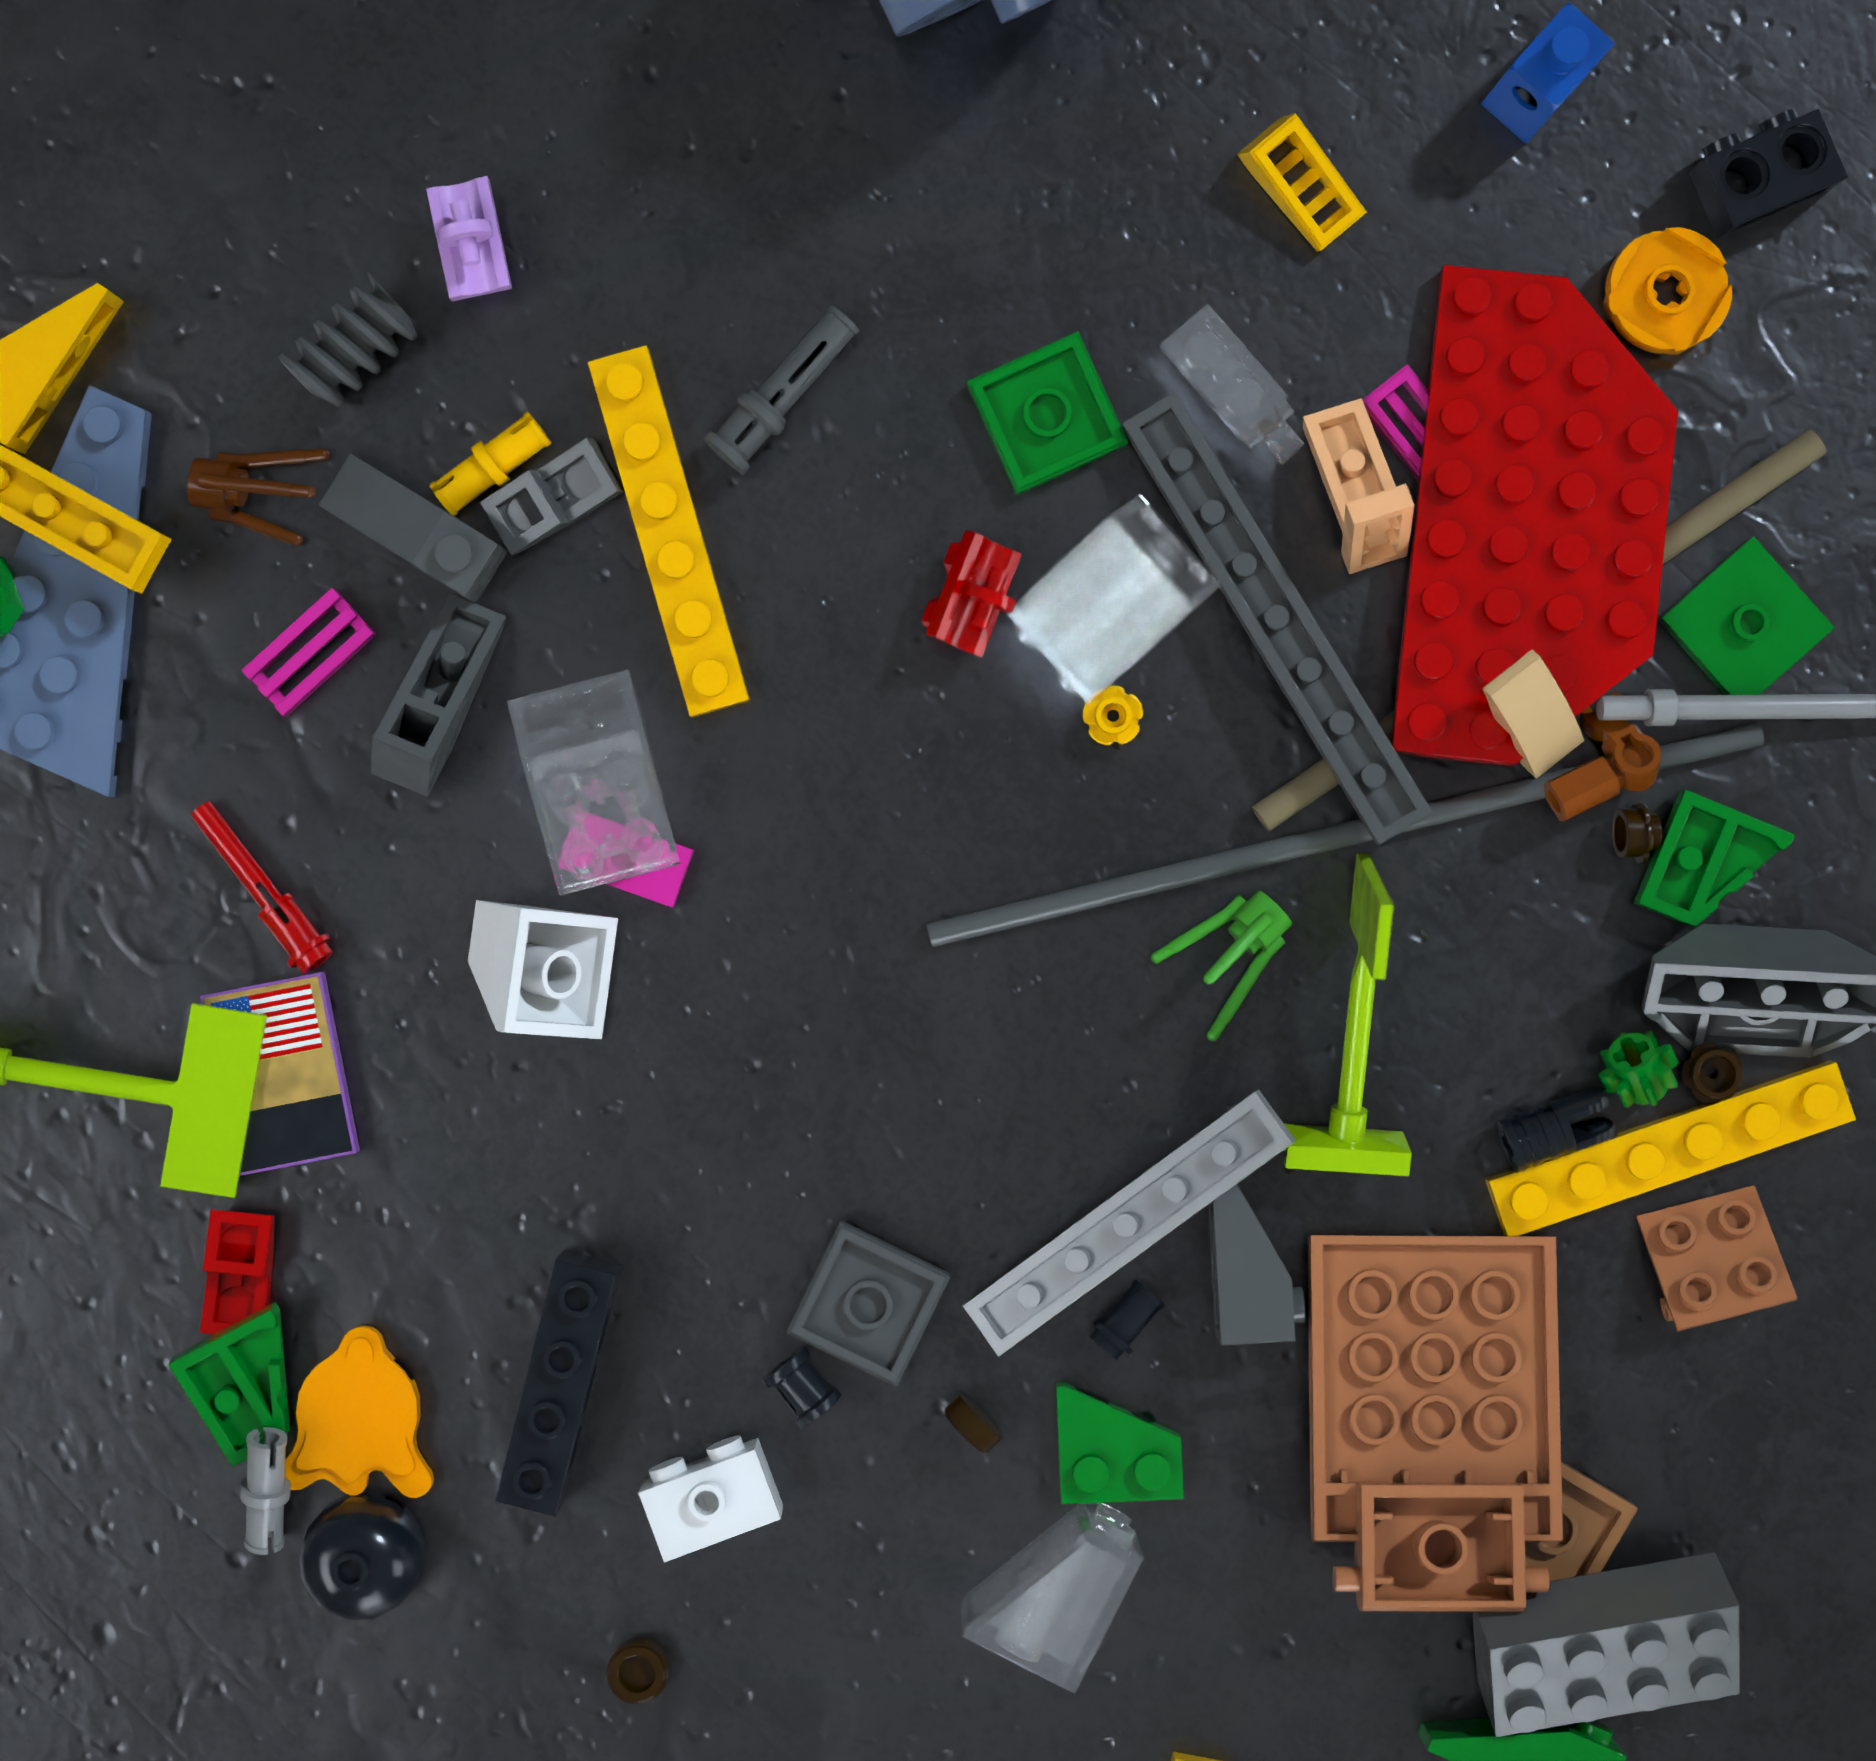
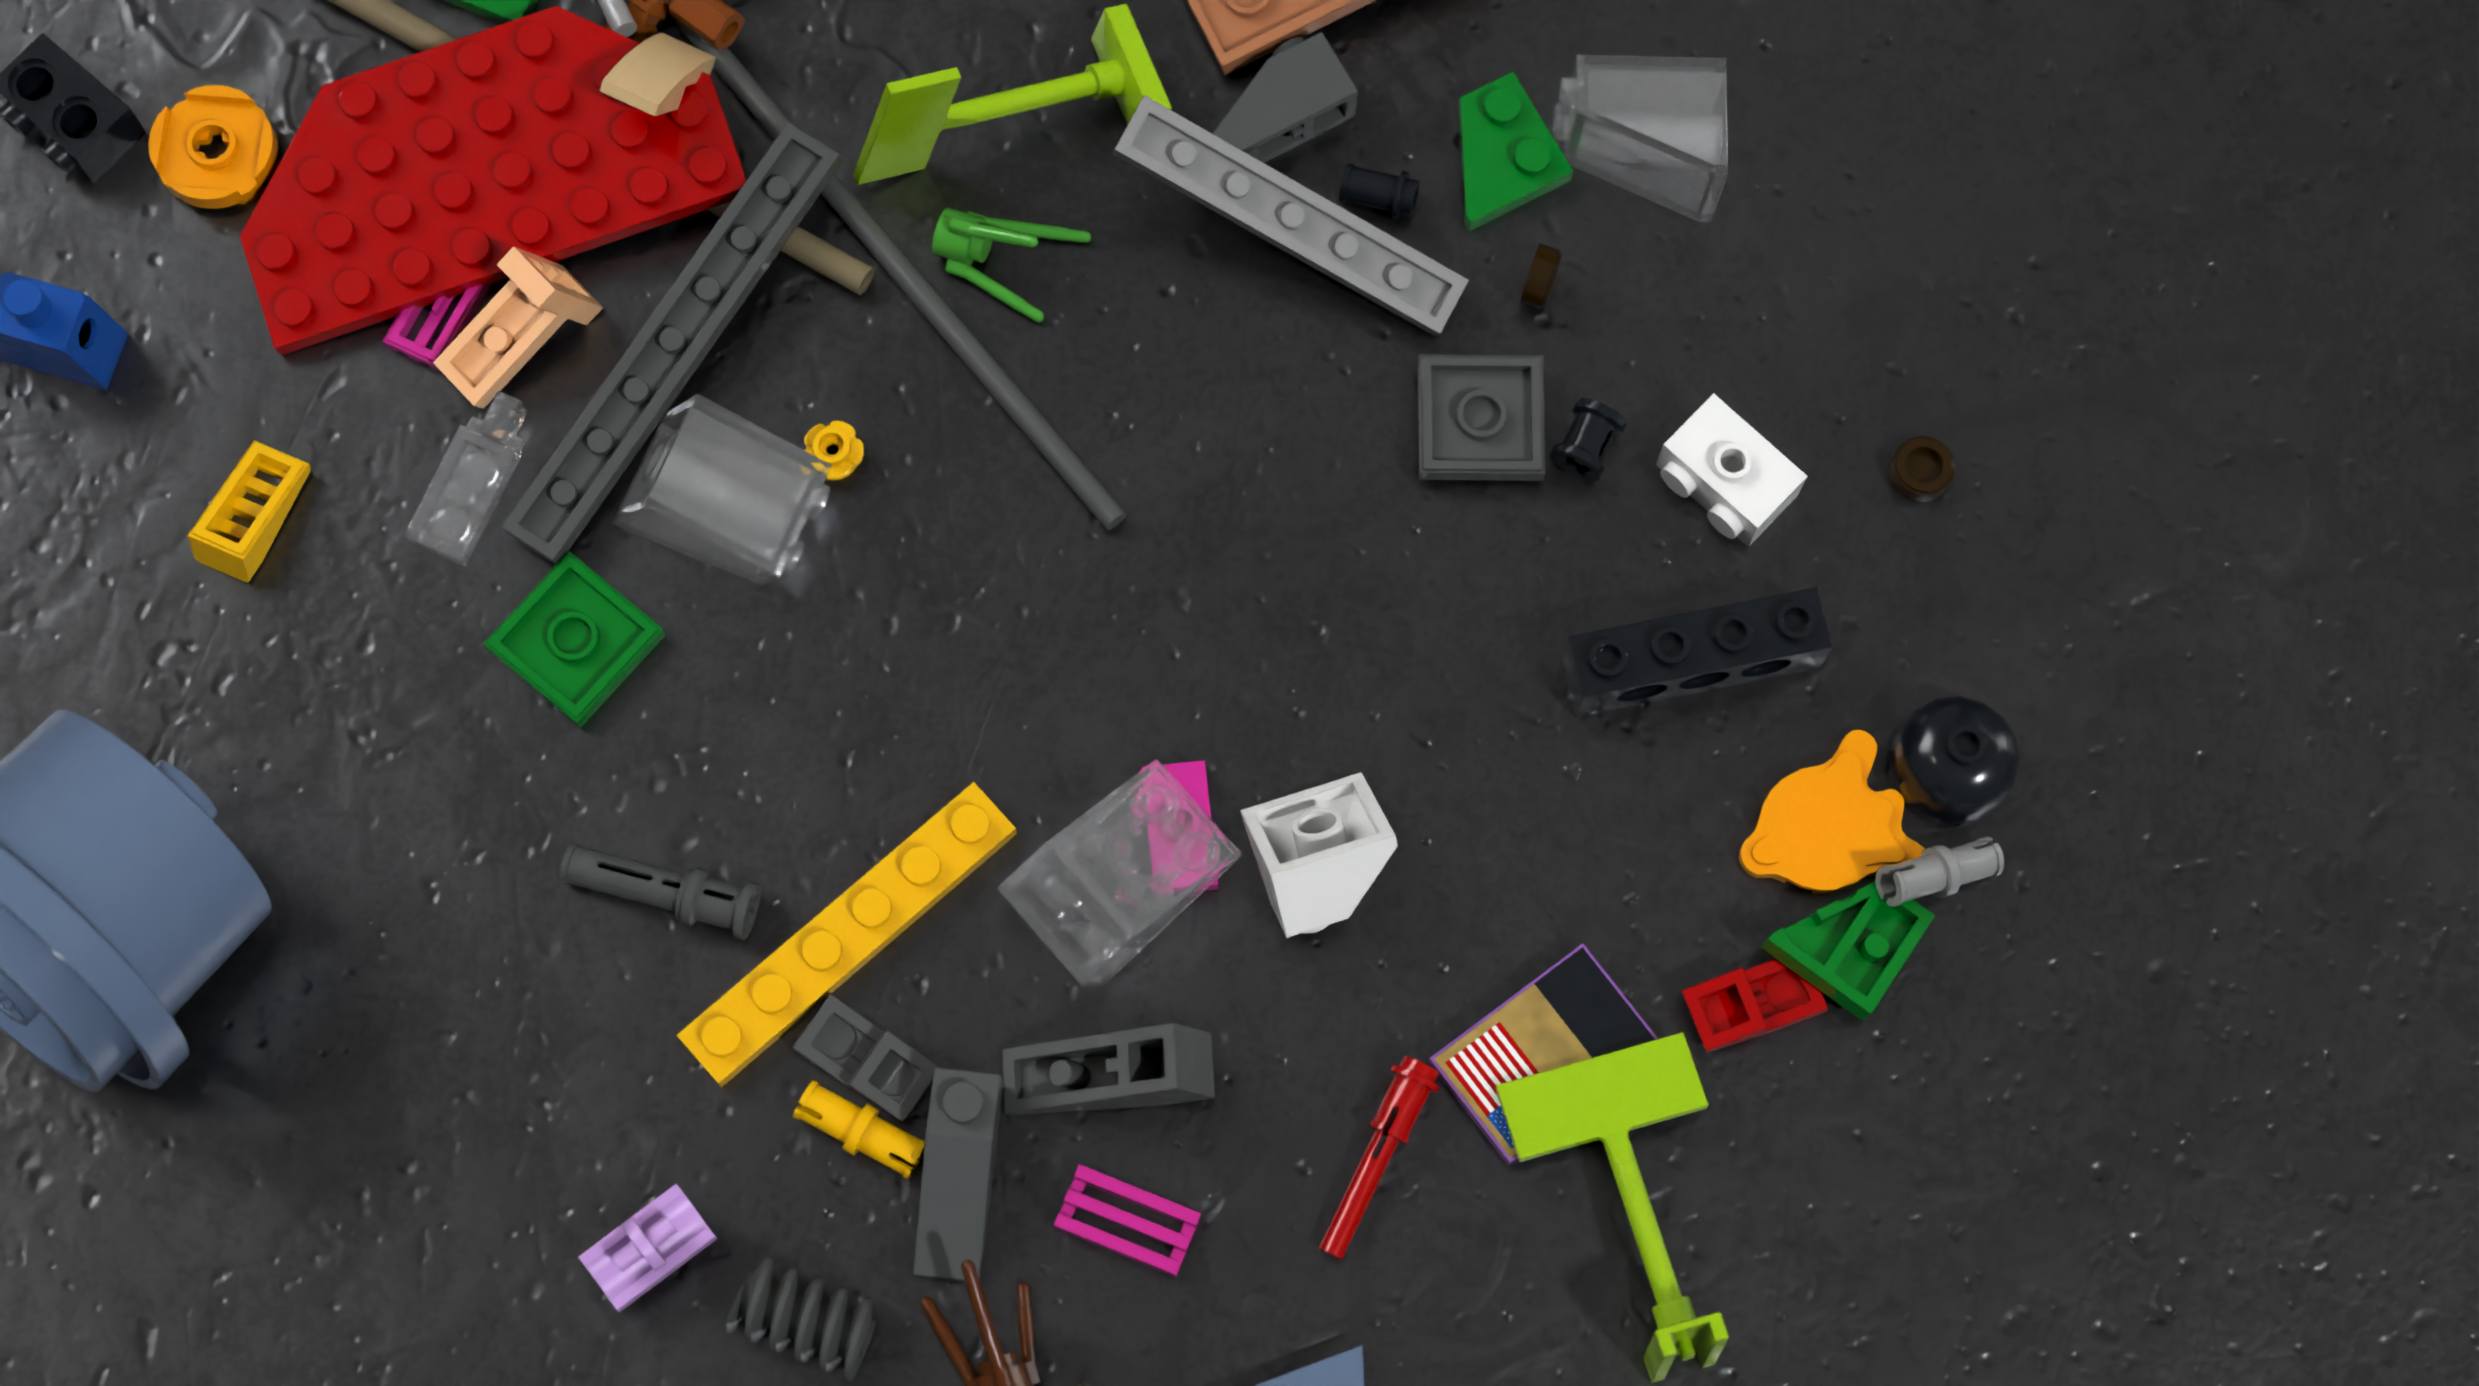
camera: 120 degrees left, 15 degrees down
red hips [921,530,1022,658] -> none

